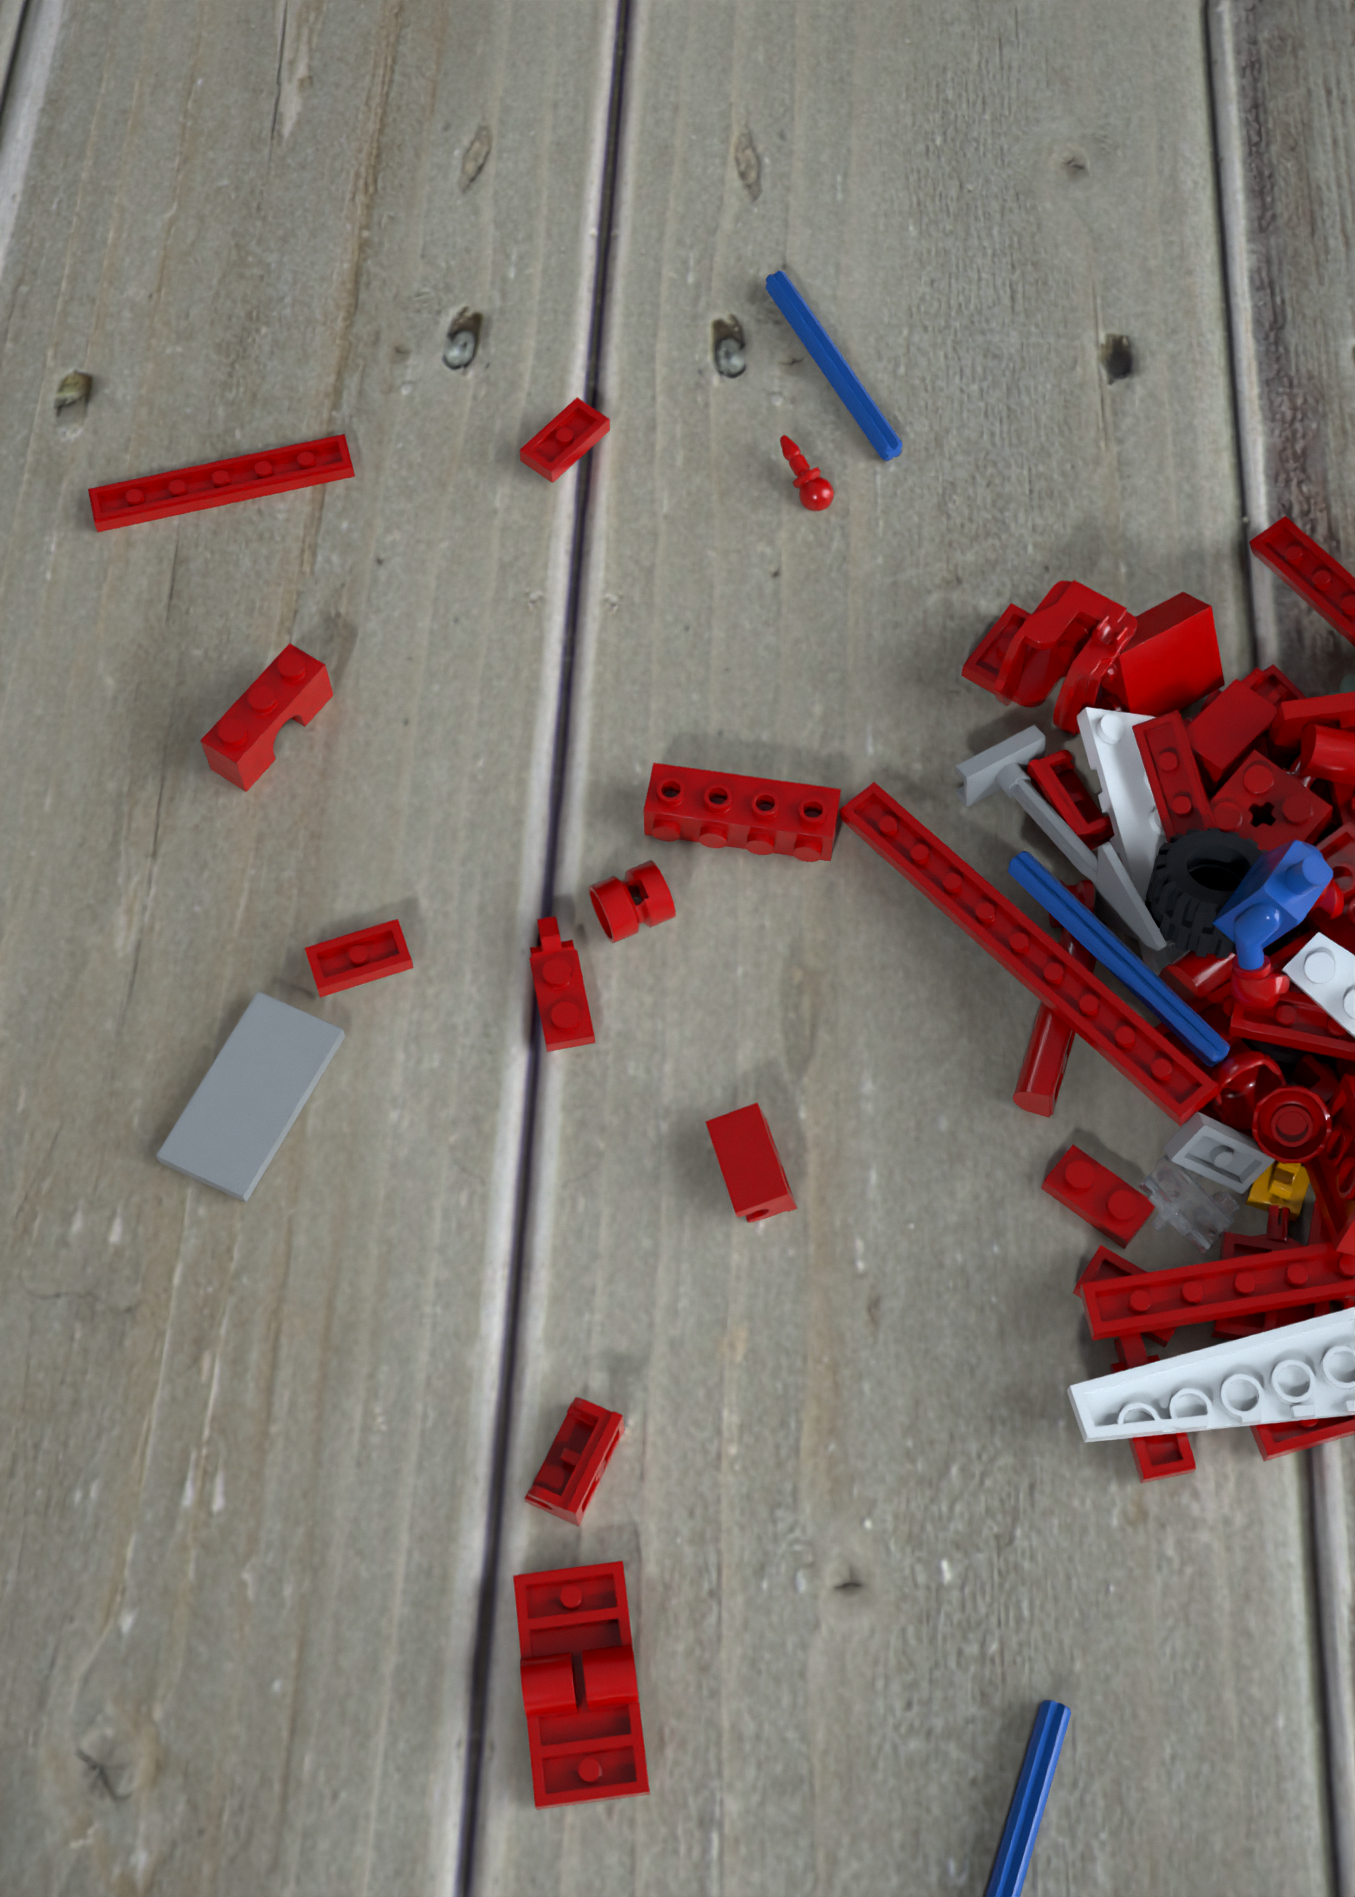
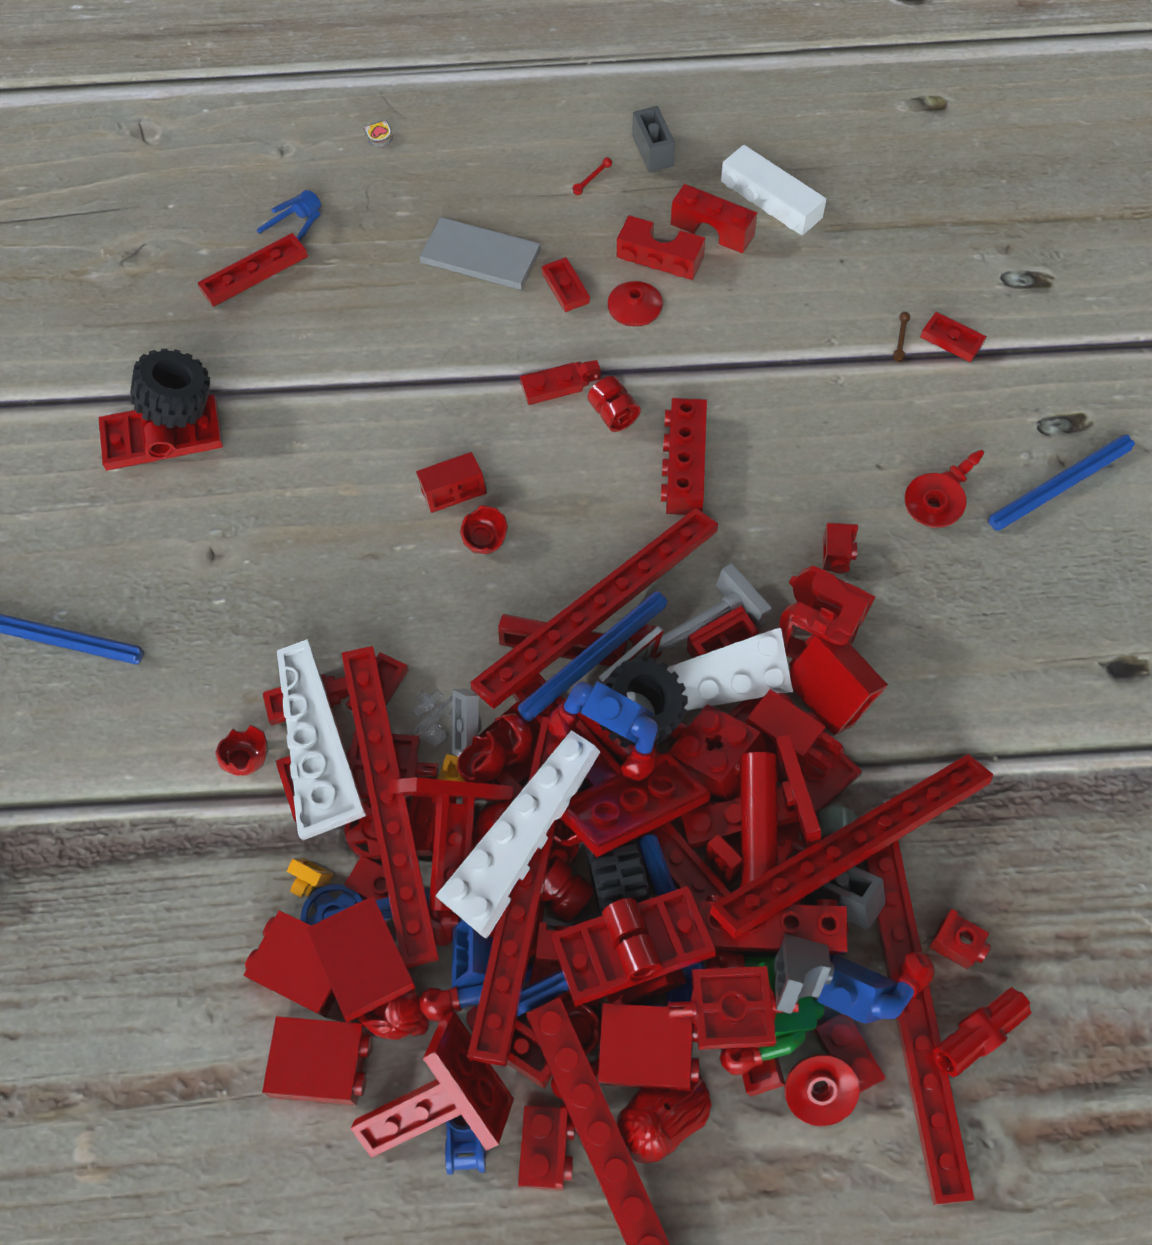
camera: 85 degrees right, 0 degrees up
red tile [88,434,355,532] -> none
red hinge [524,1397,625,1527] -> none
red plate [1041,1144,1157,1249] -> none
red tile [1132,710,1217,843] -> none
none -> black tyre [130,348,210,428]
none -> red plate [197,233,308,307]
none -> red hair [215,725,268,776]
none -> blue plant [257,190,321,241]
none -> red hair [460,505,508,555]
none -> red hinge [572,157,612,195]
none -> red dish [607,281,663,327]
none -> red arch [616,215,706,280]
none -> dark grey brick [632,106,675,172]
none -> white brick [721,145,827,236]
none -> red brick [823,523,858,574]
none -> reddish brown hinge [893,312,910,362]
none -> red dish [904,473,967,528]

